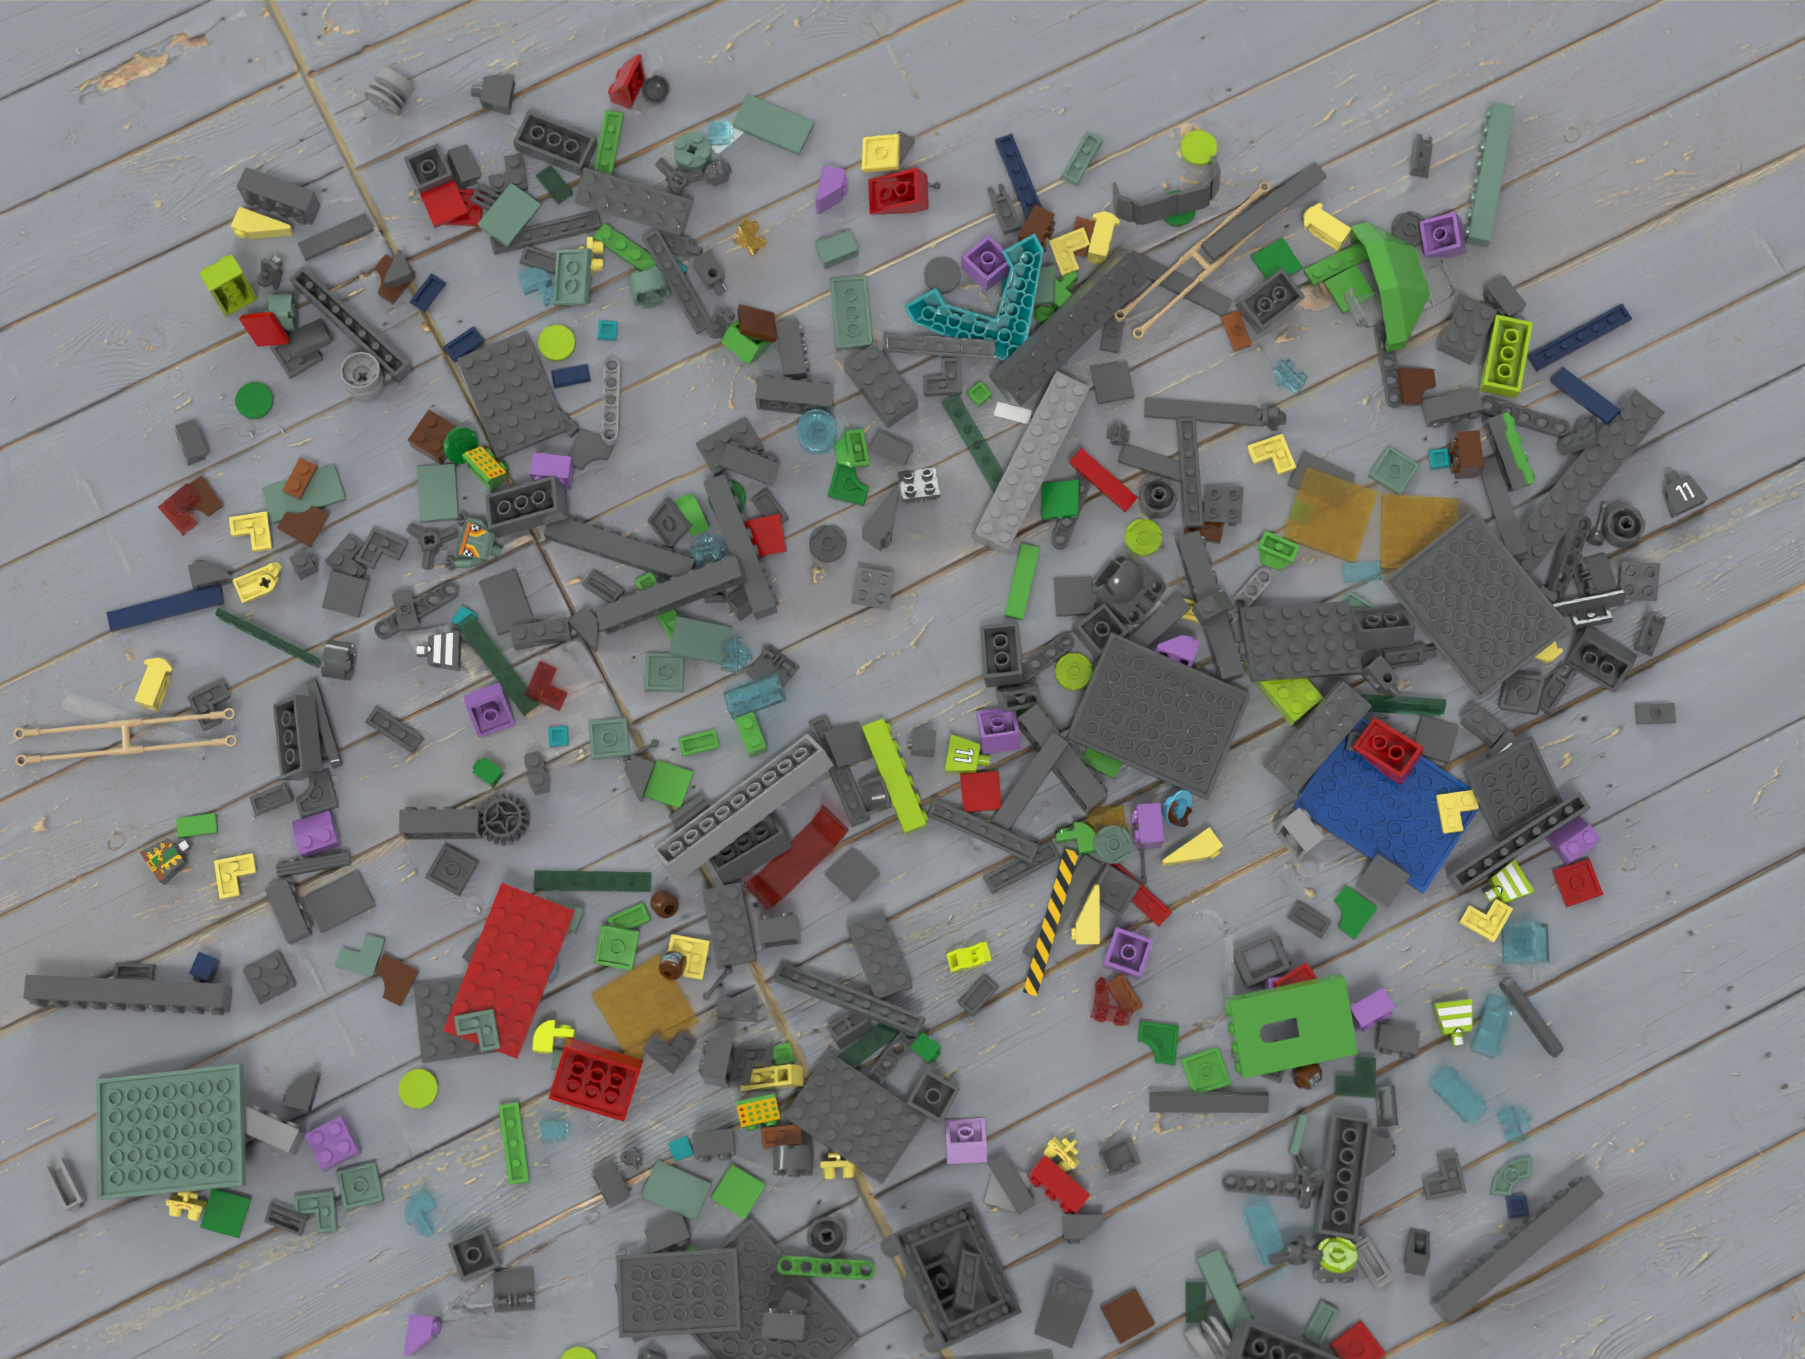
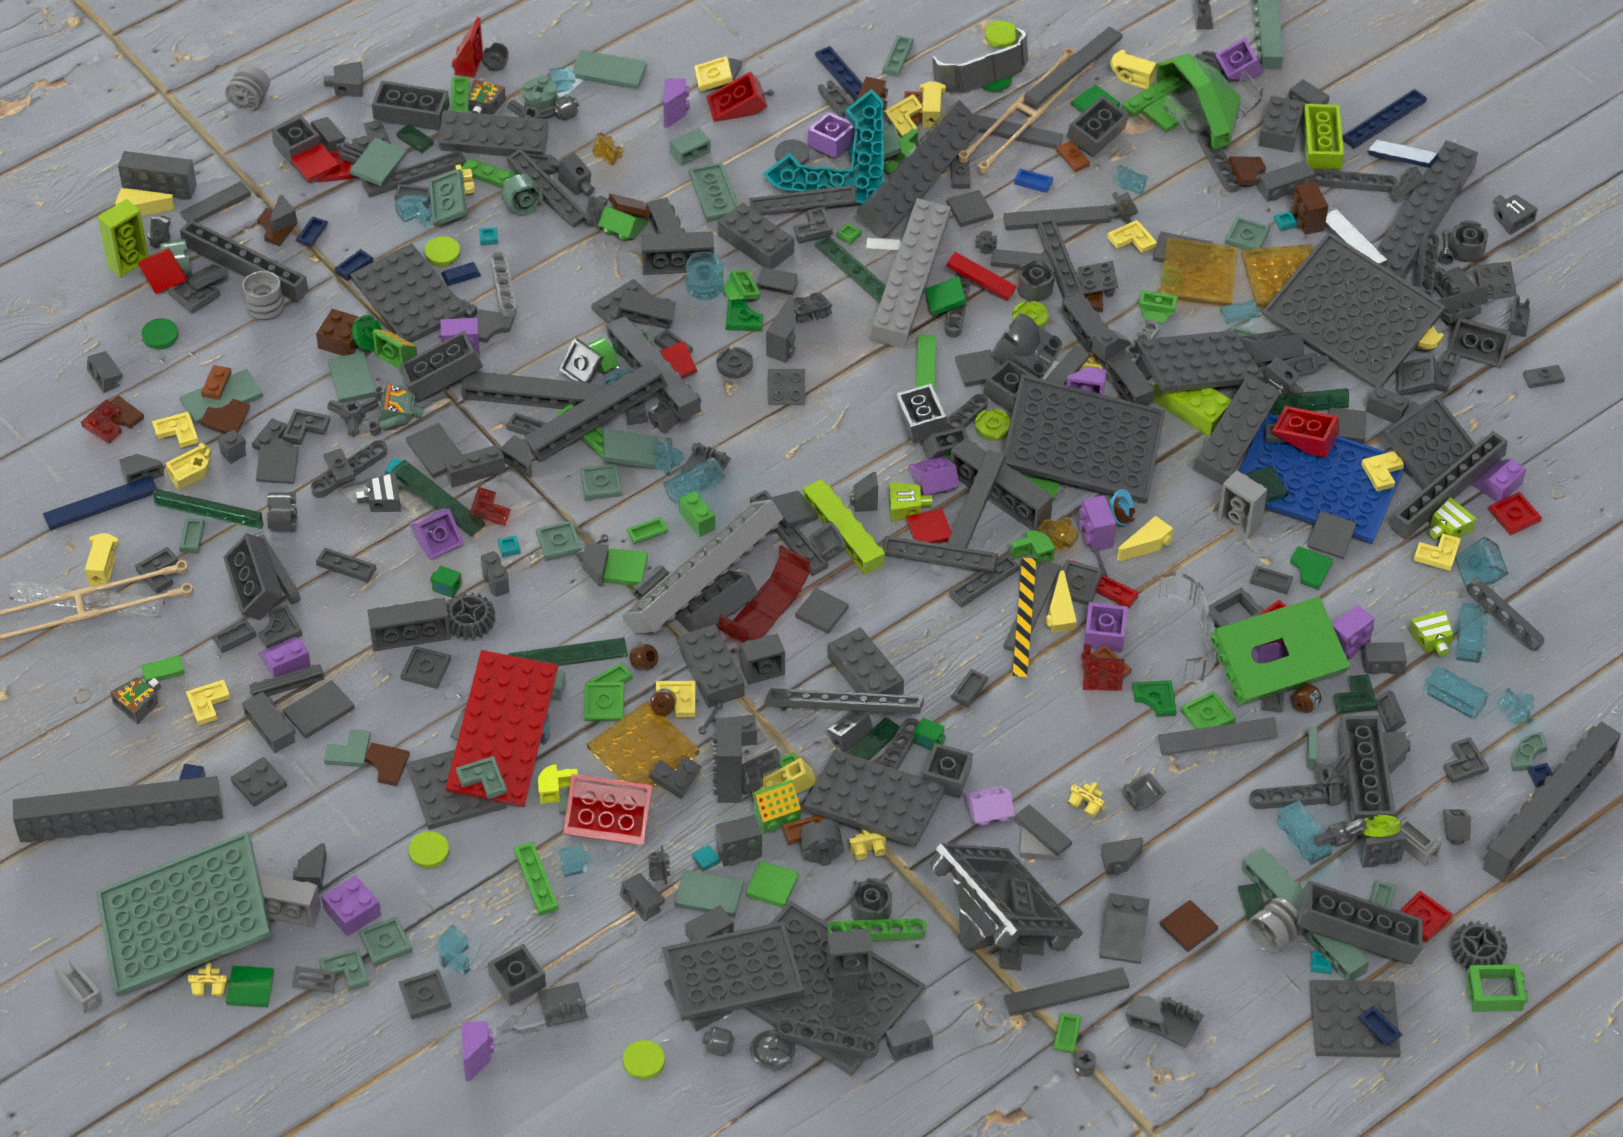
camera: 10 degrees left, 25 degrees down
neon yellow brick [946,942,992,973] -> none
red brick [1027,1155,1091,1214] -> none
sand green tile [1093,825,1133,864] -> none
dark grey piece [1483,412,1535,492] -> none
none -> sand green tile [179,518,205,553]
none -> dark grey plate [399,969,452,1020]
none -> dark grey torso [468,79,506,115]
none -> blue tile [1014,168,1053,193]
none -> tile [1245,465,1289,503]

